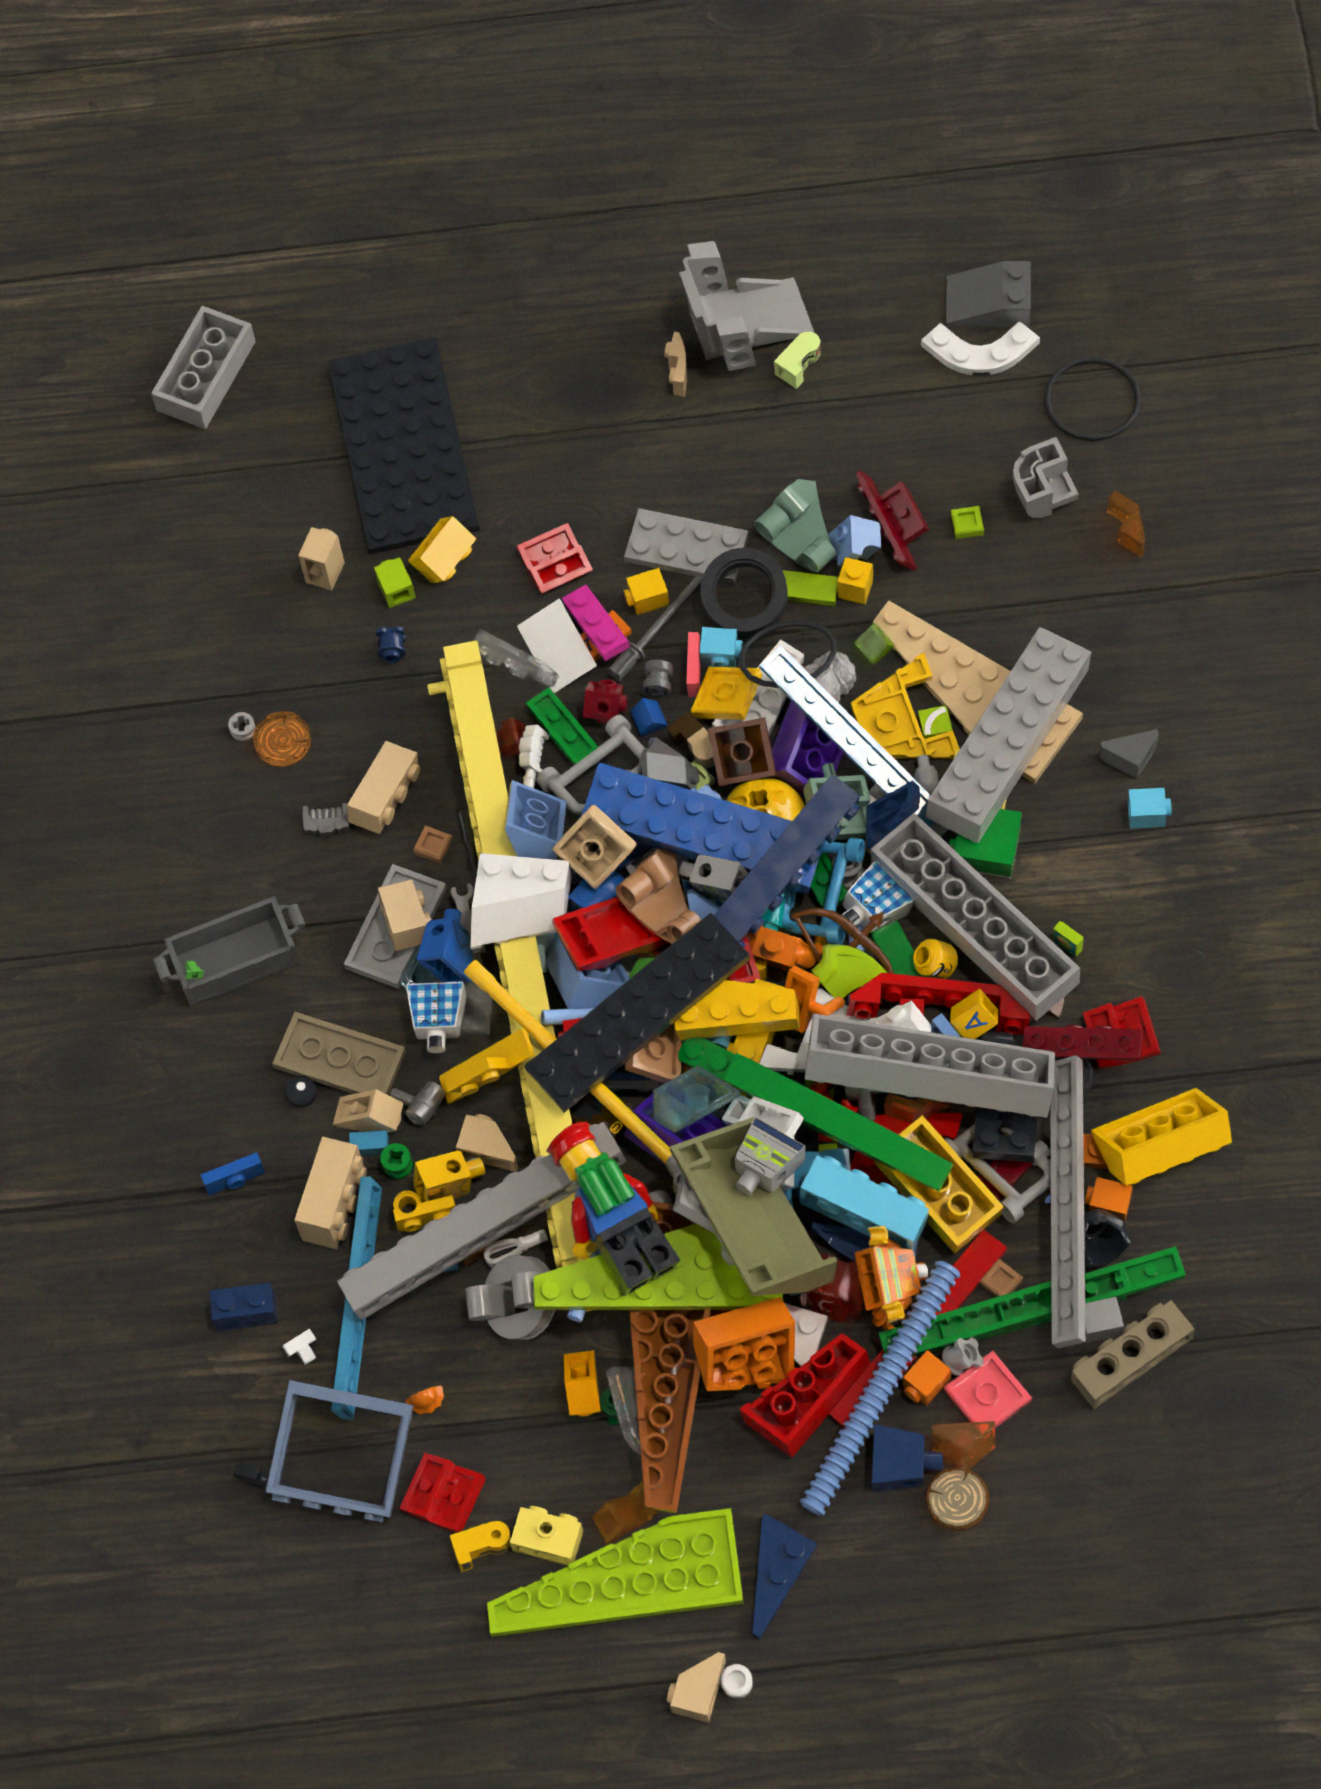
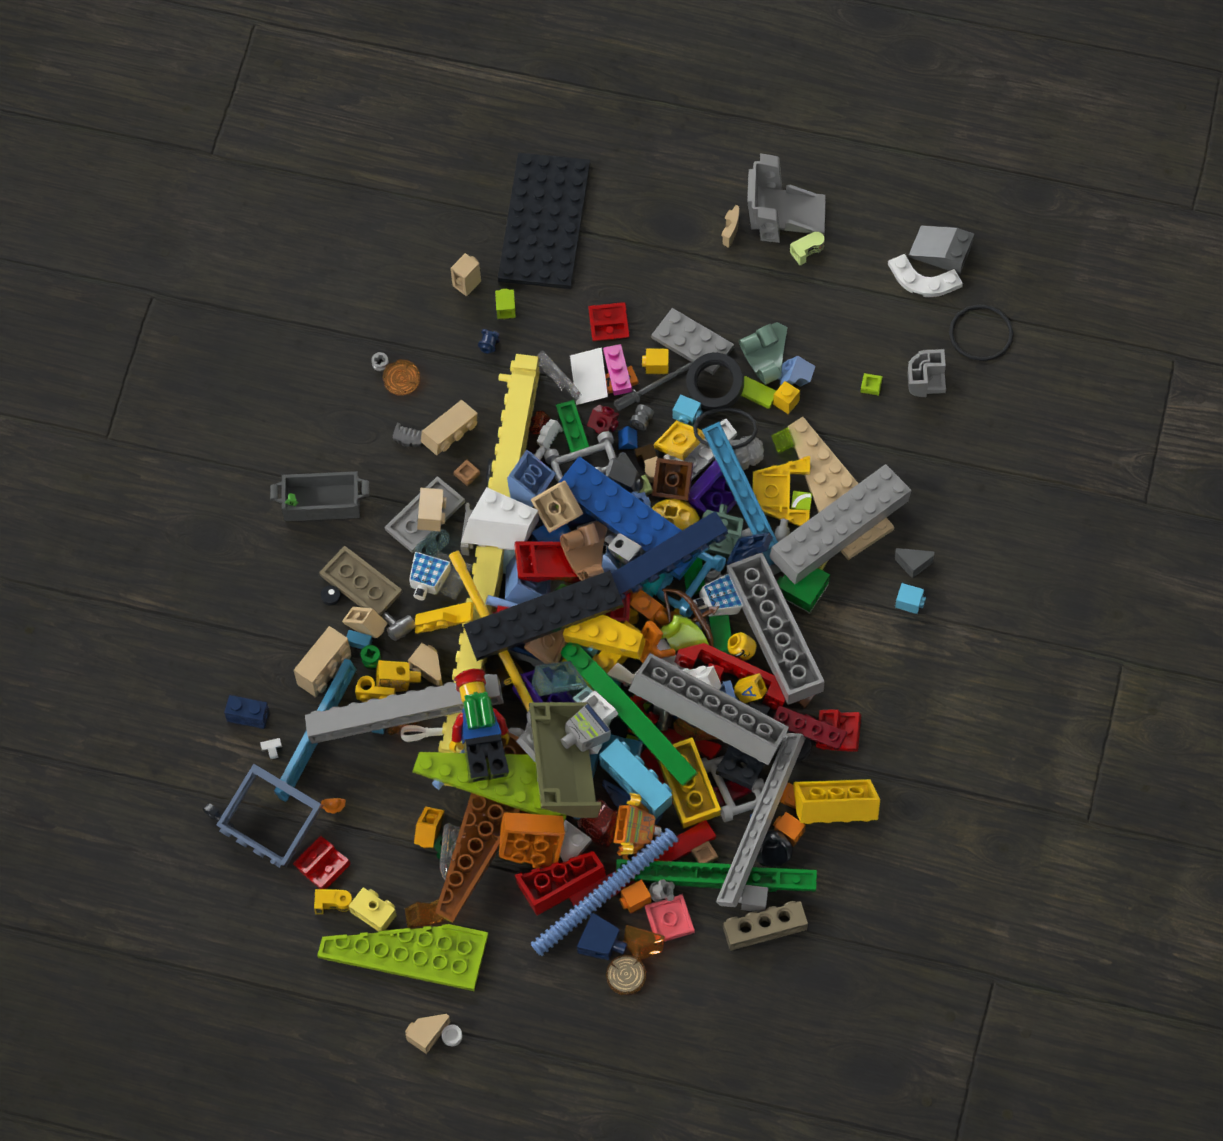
camera: 15 degrees right, 0 degrees up
light grey brick [151,306,256,429] -> none
blue plate [201,1152,265,1196] -> none
yellow brick [408,516,476,583] -> none
blue torso [417,909,473,983] -> none
light grey piece [465,1255,555,1340] -> none
coral tile [687,632,701,697] -> none
dark blue wing [753,1514,817,1640] -> none
dark red bracket [855,470,929,571] -> none
lime tile [1052,921,1083,957] -> none
clear orange slope [1107,490,1145,558] -> none

